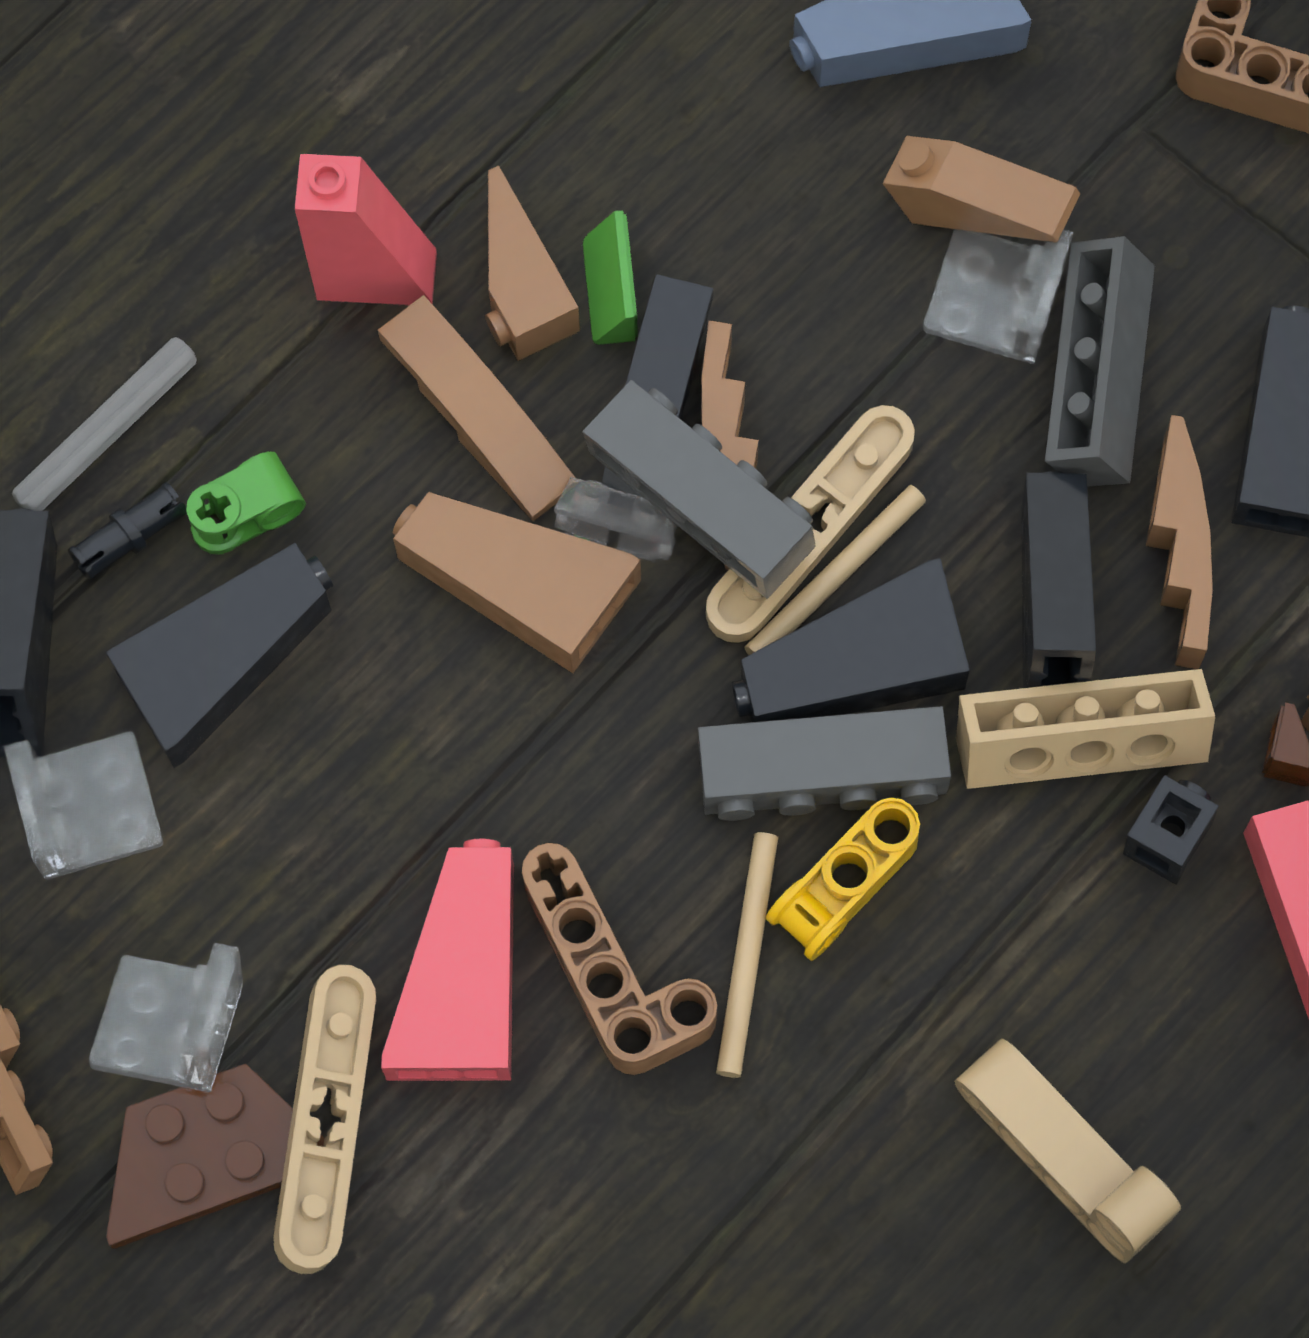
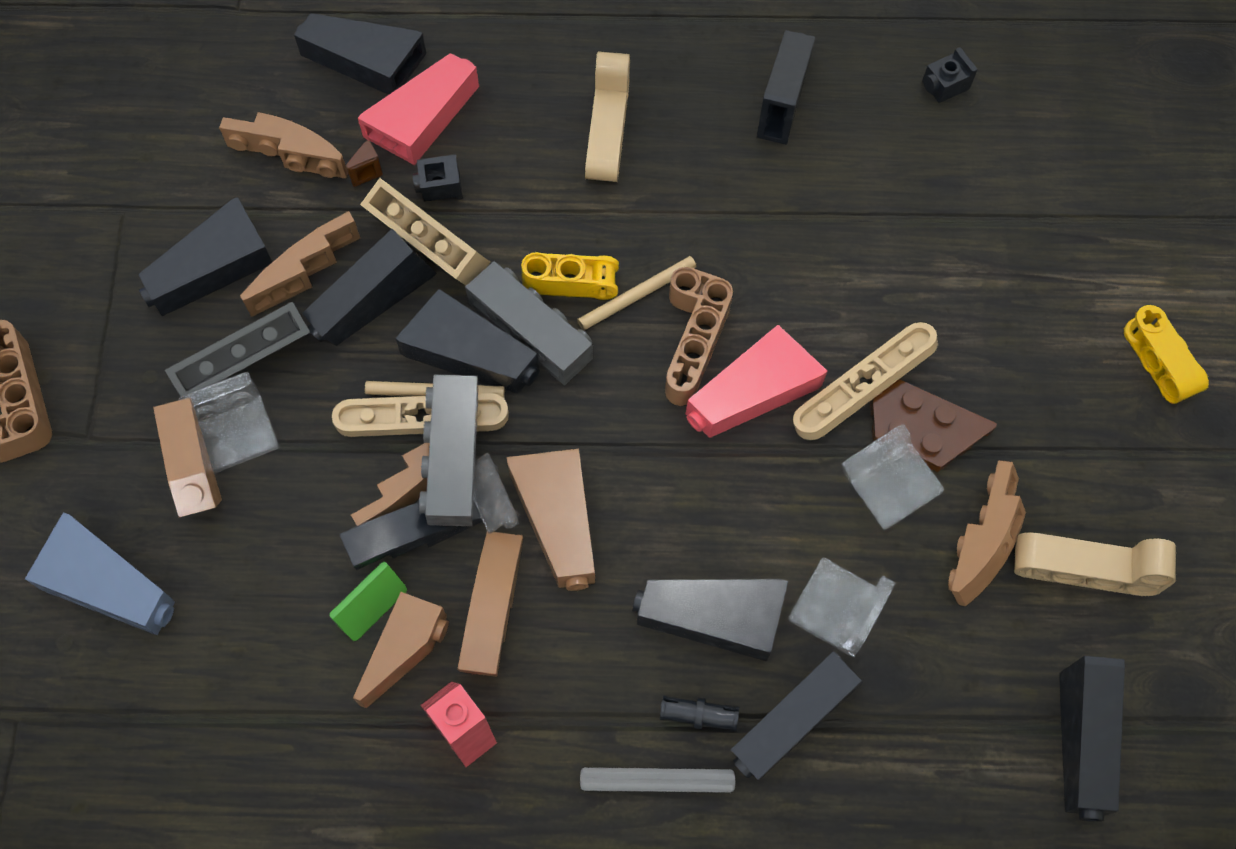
camera: 135 degrees left, 5 degrees down
bright green piece [186,451,306,554] -> none

